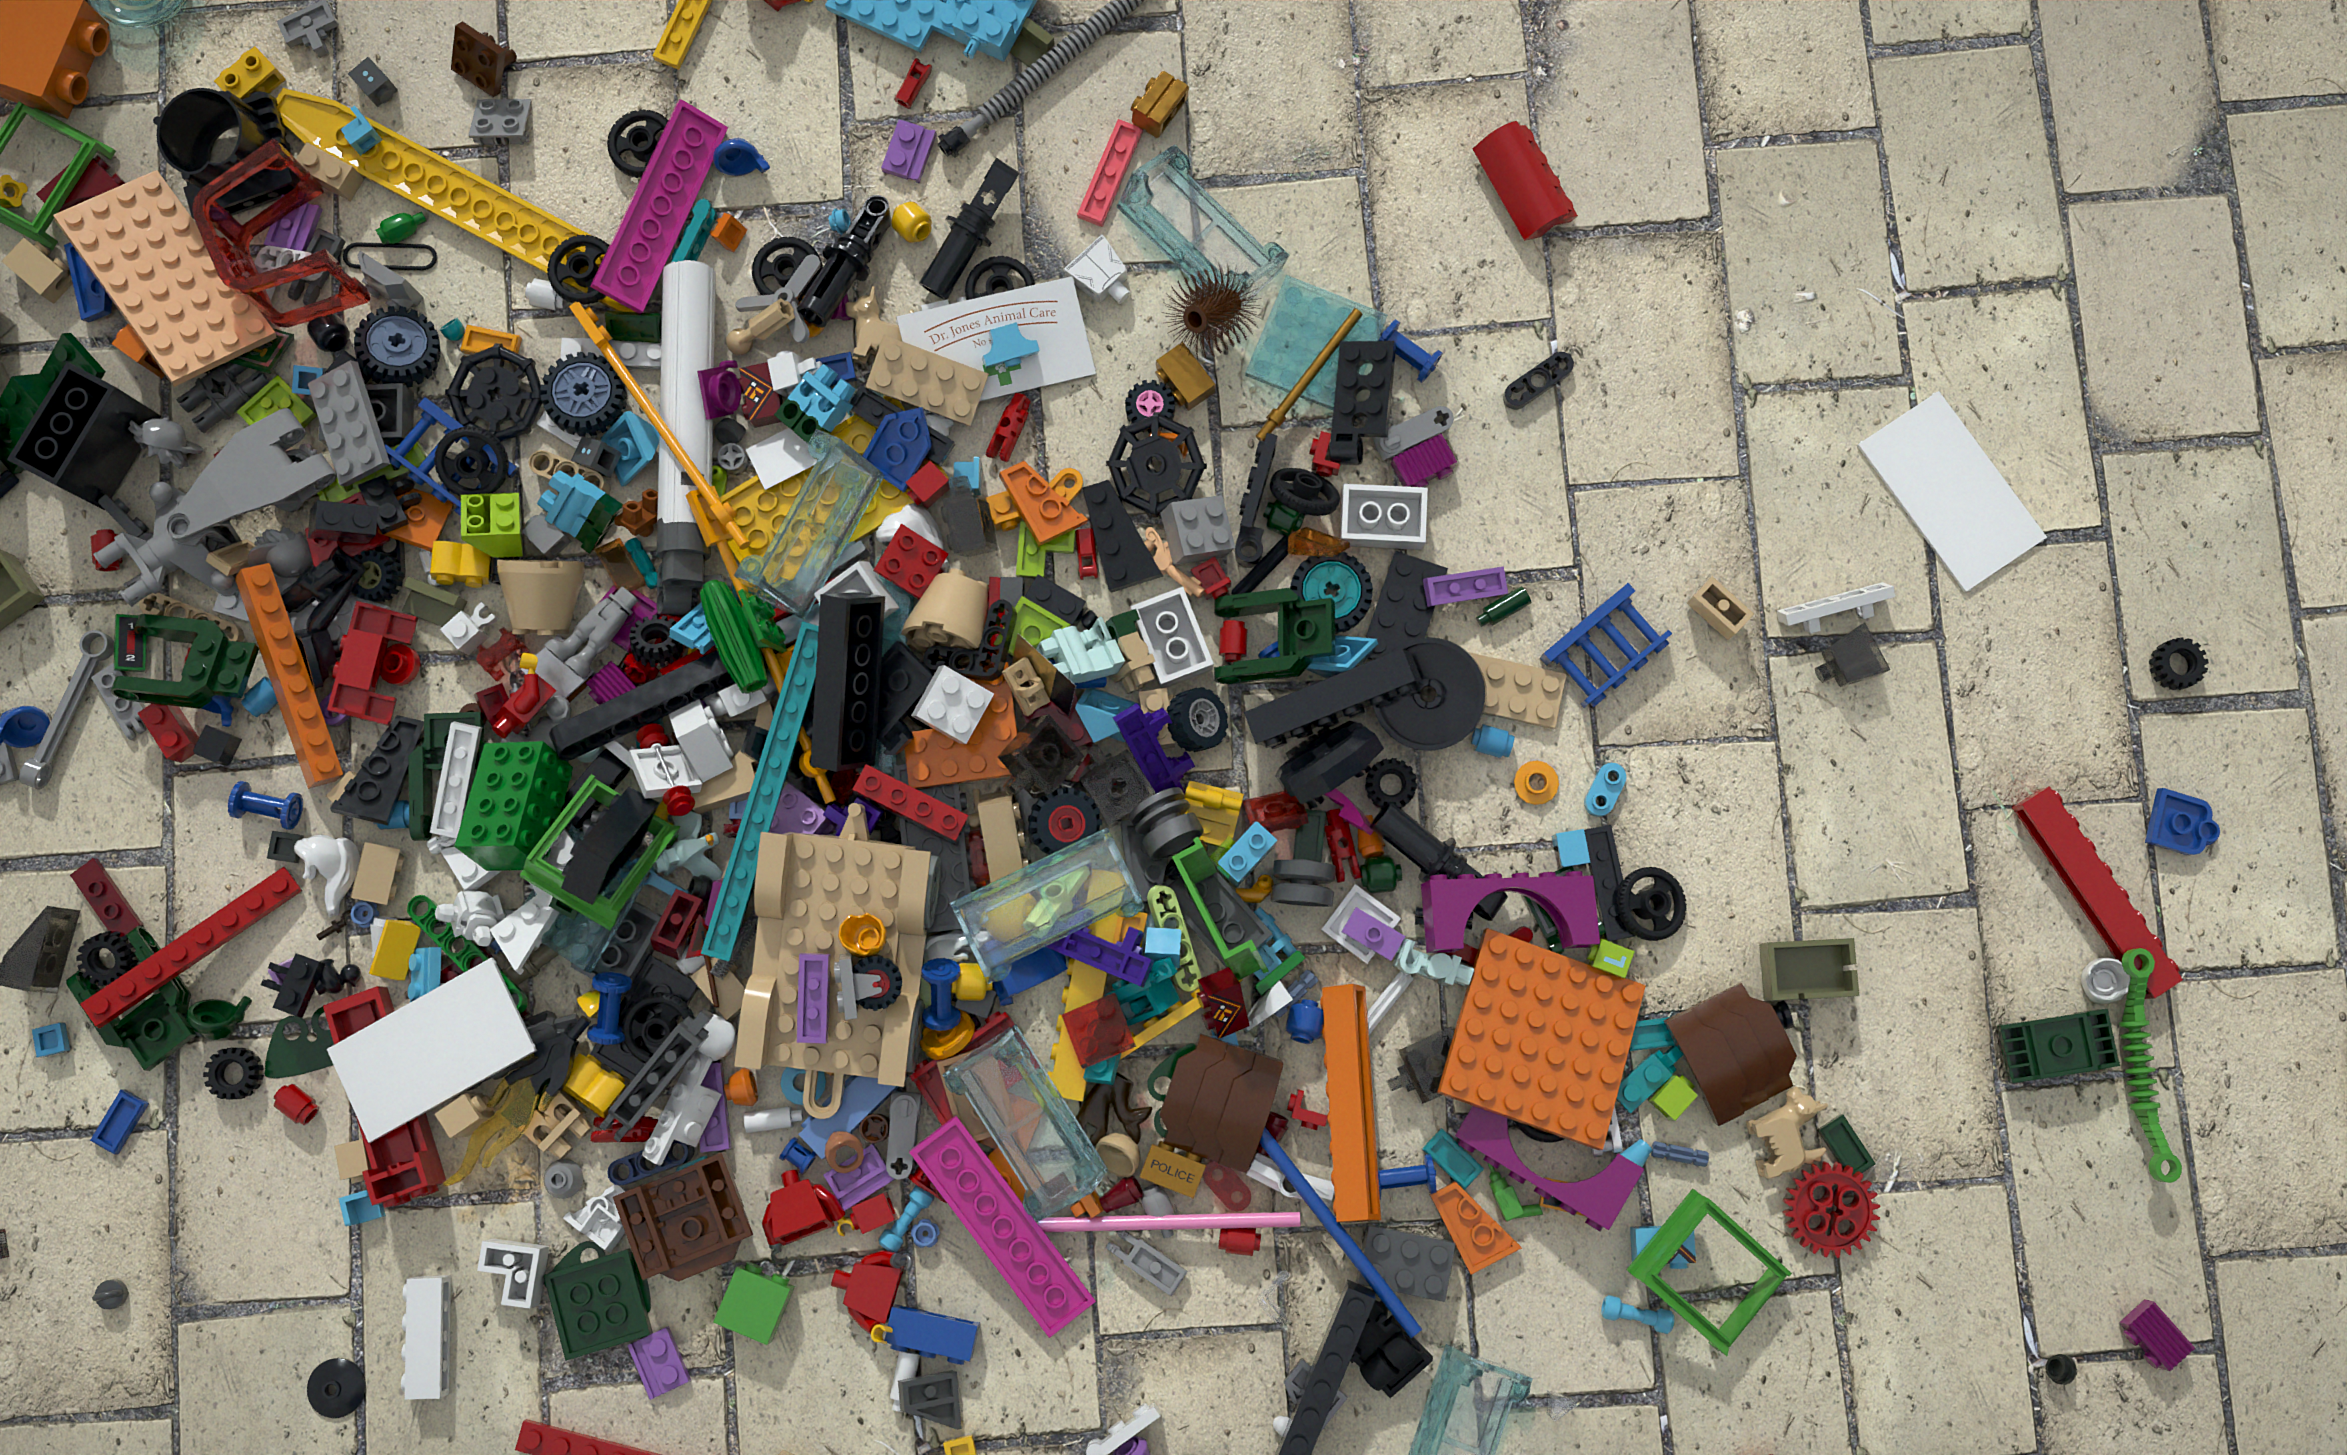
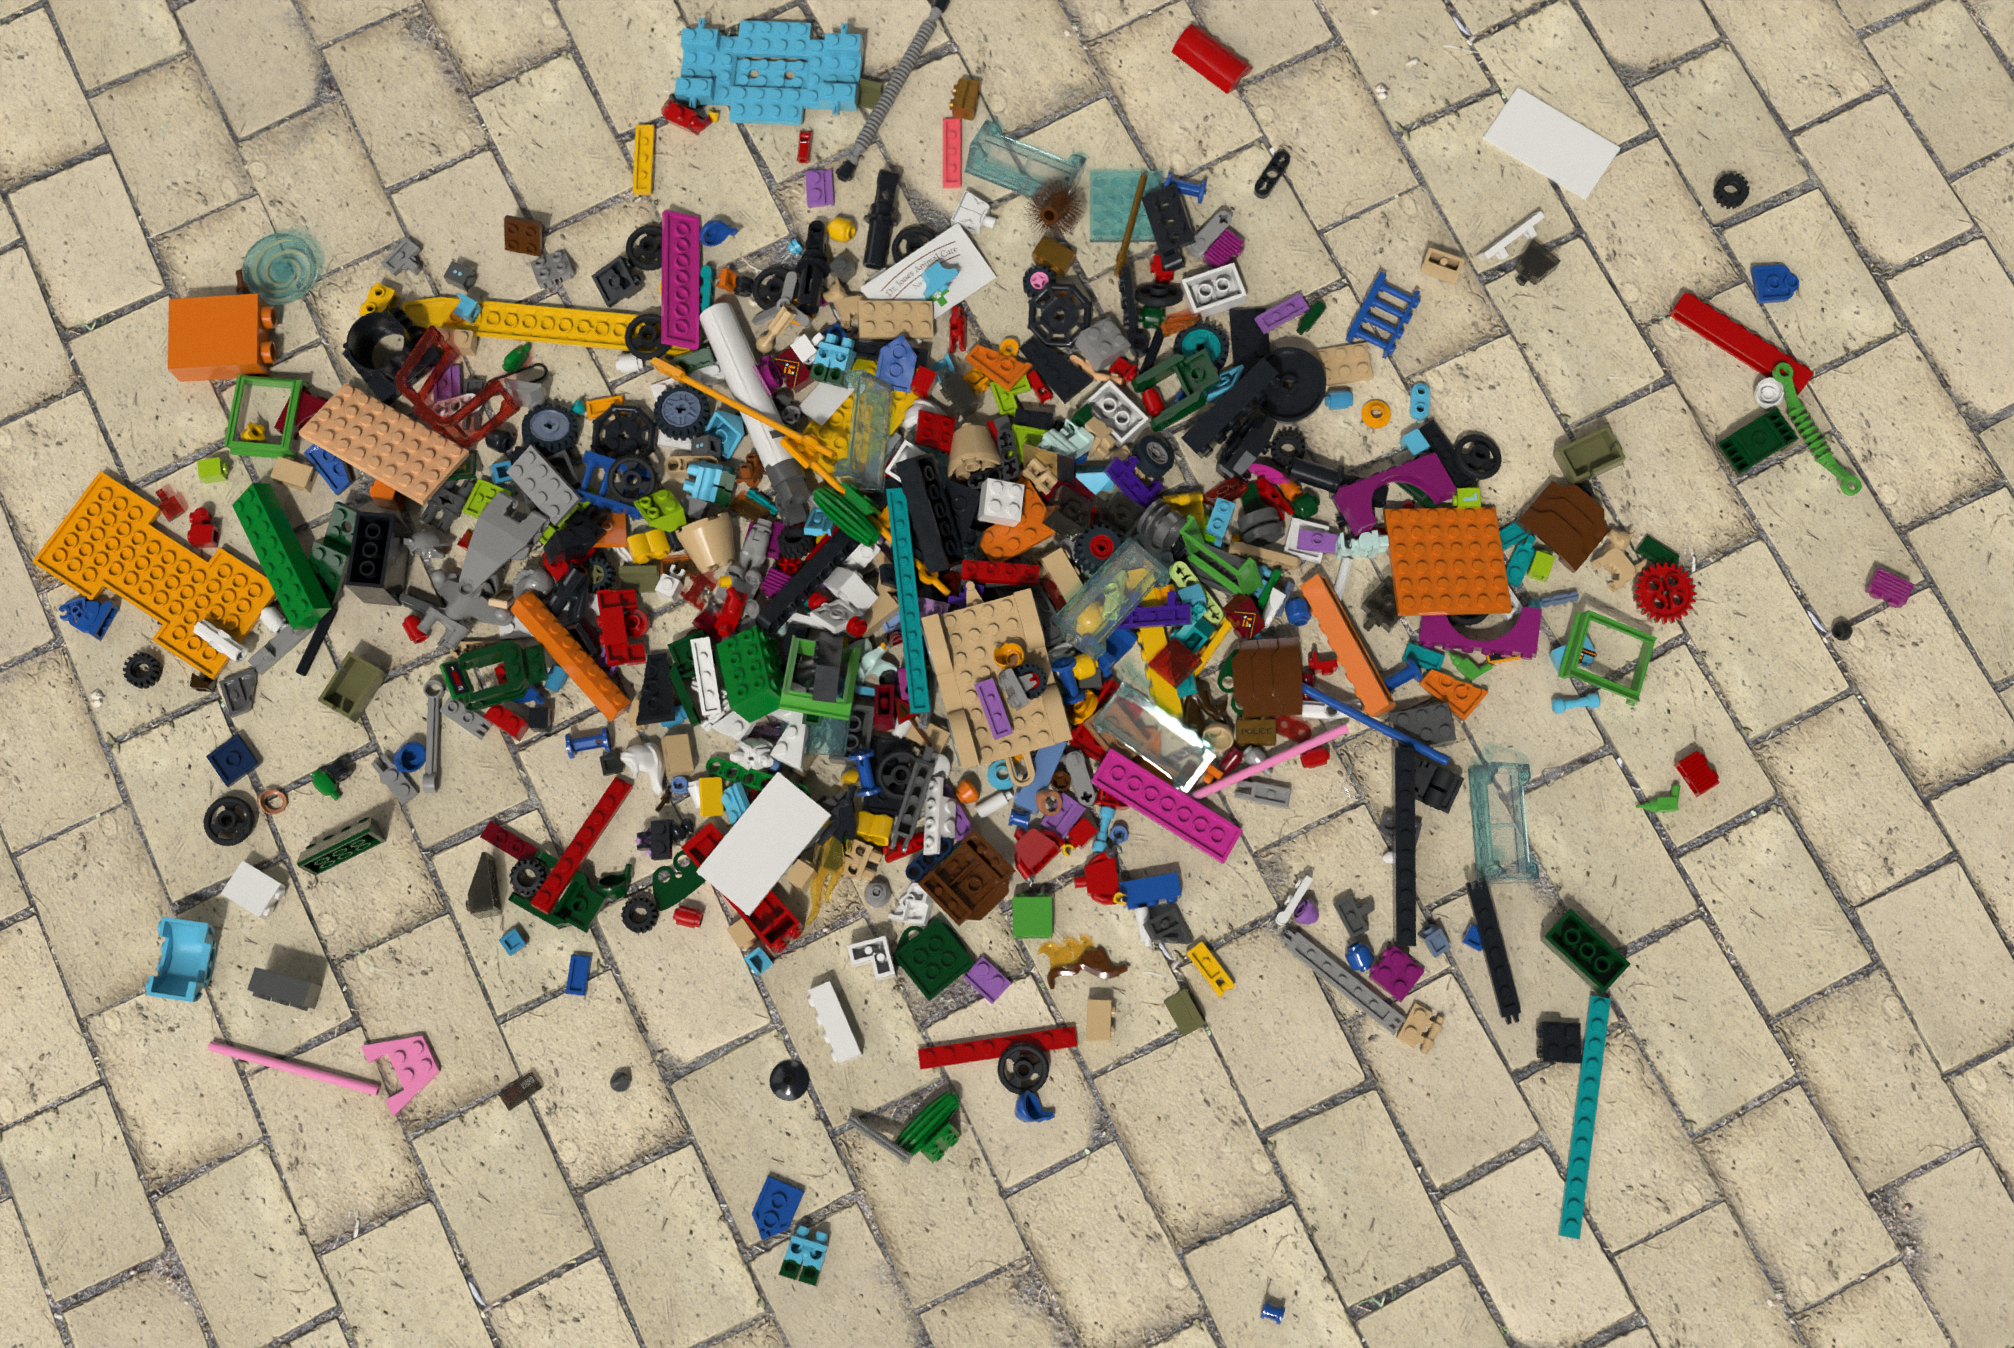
camera: 20 degrees left, 5 degrees down
none -> black plate [592,256,643,308]
none -> clear orange tile [660,556,700,577]
none -> black wheel [733,276,754,297]
none -> clear purple axle [748,725,782,740]
none -> dark grey brick [829,254,856,286]
none -> piece [1037,937,1128,990]
none -> tan beam [1229,542,1300,570]

